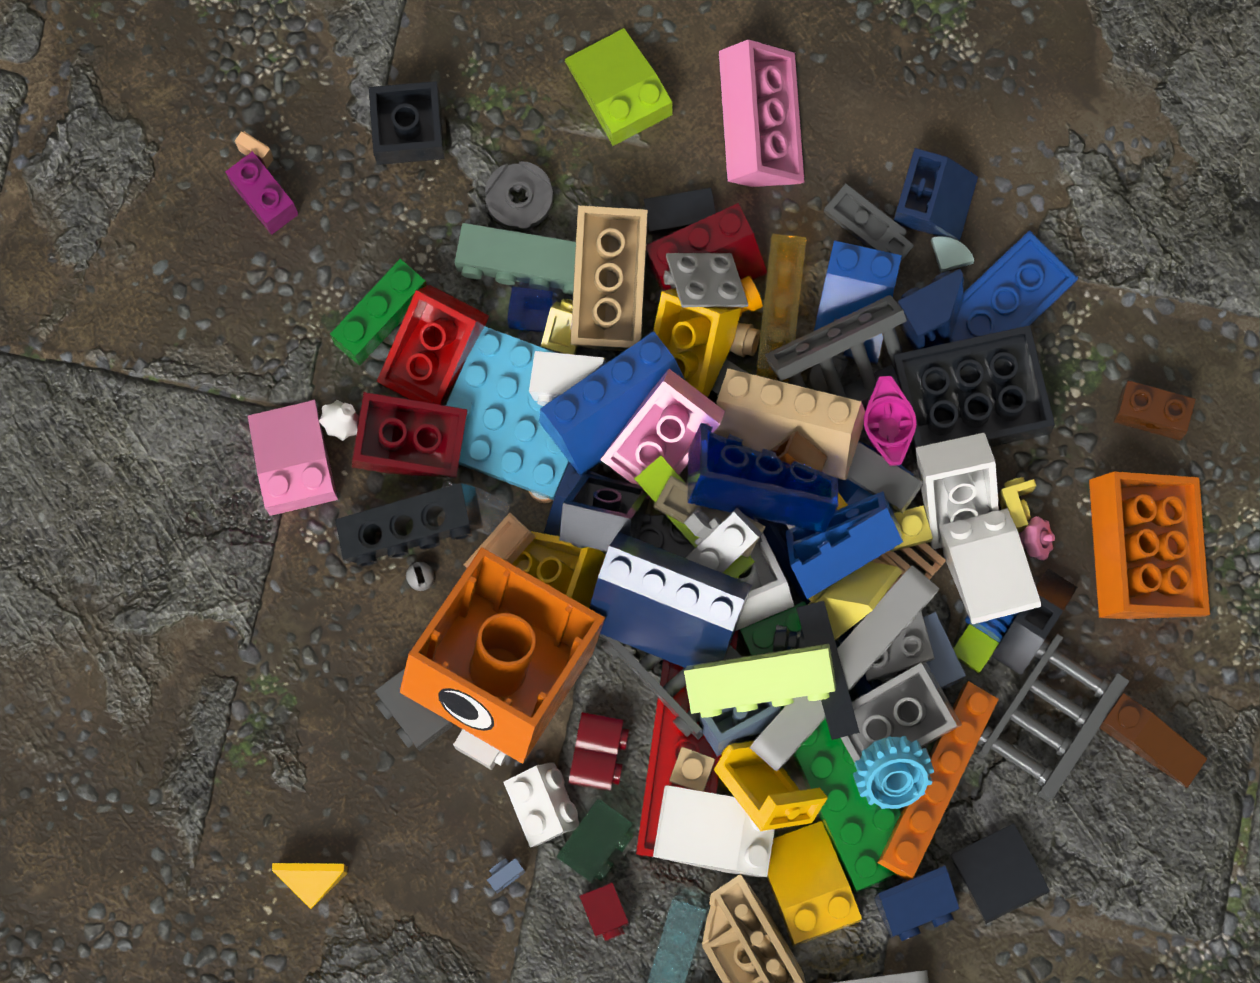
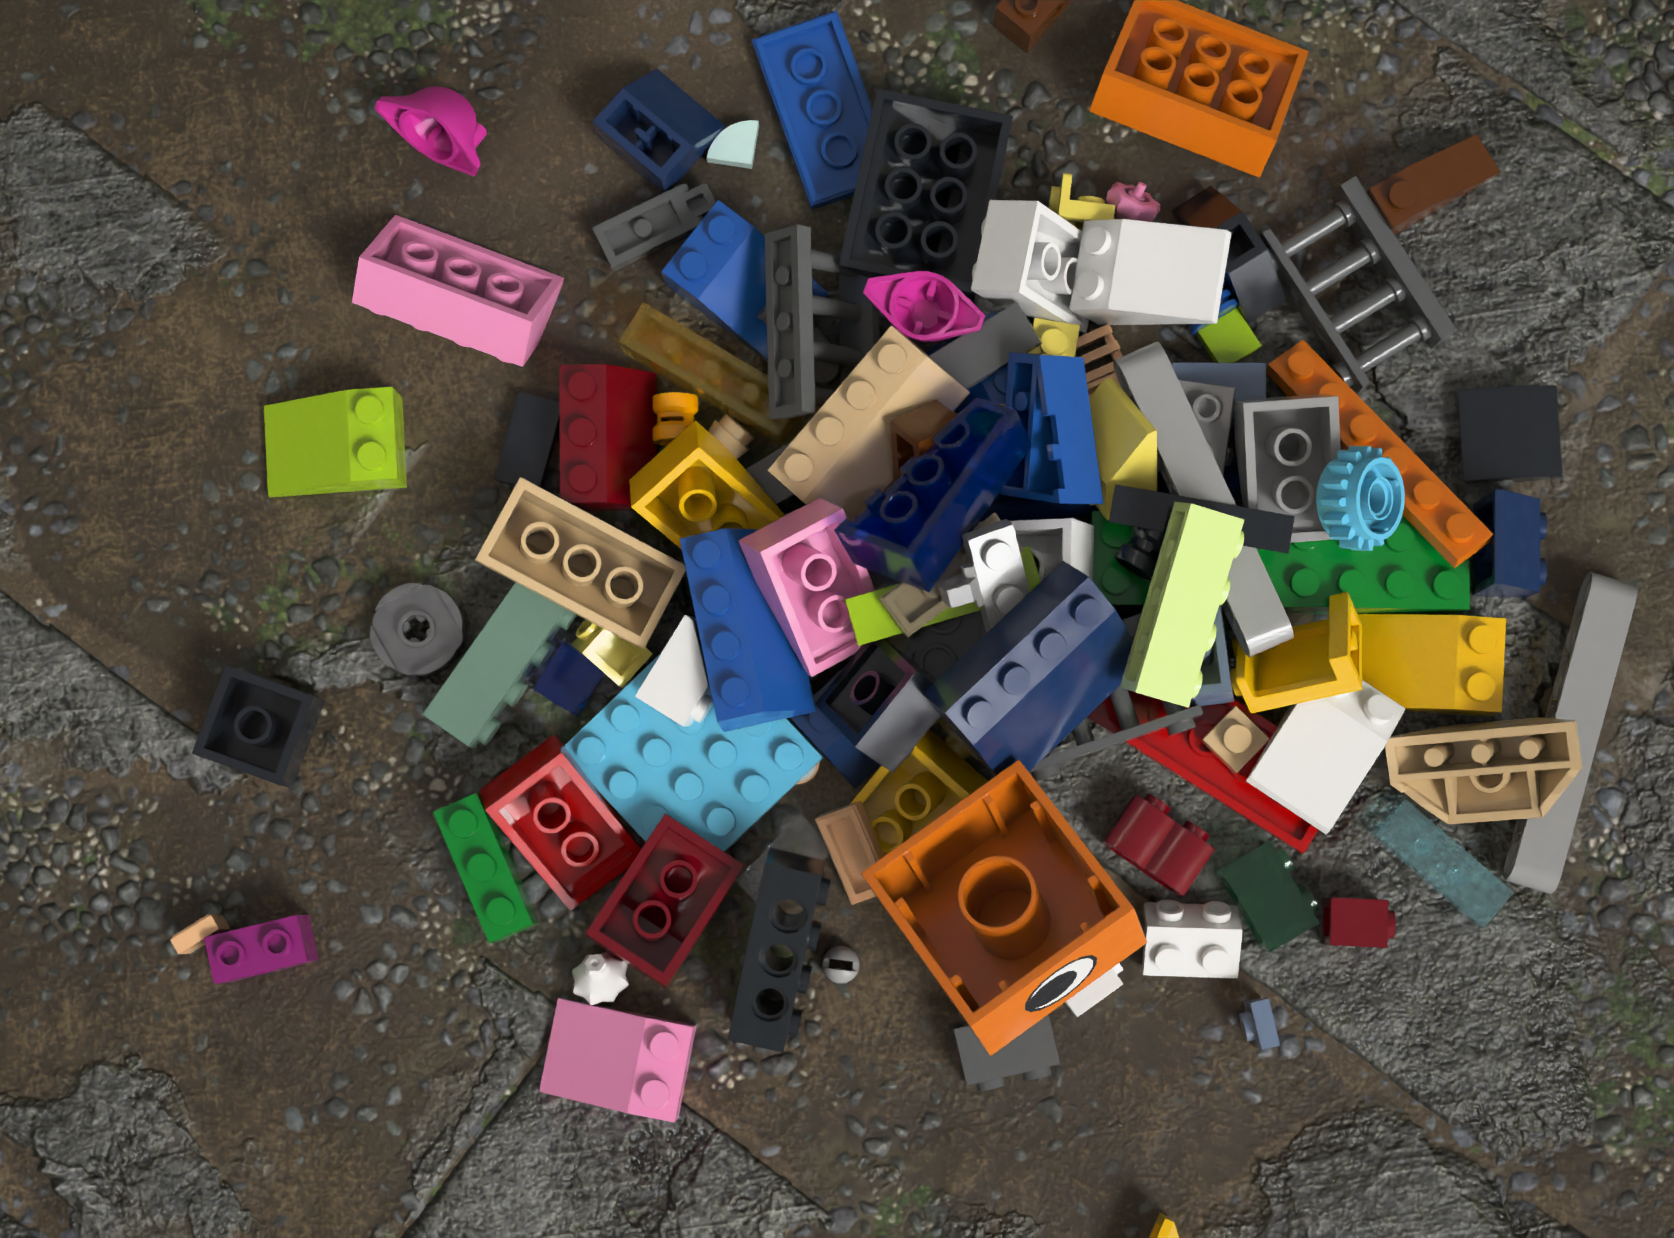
camera: 65 degrees left, 5 degrees up
light grey hinge [664,253,748,307] -> none
dark blue slope [898,269,963,350] -> none
none -> dark pink hat [374,86,487,177]

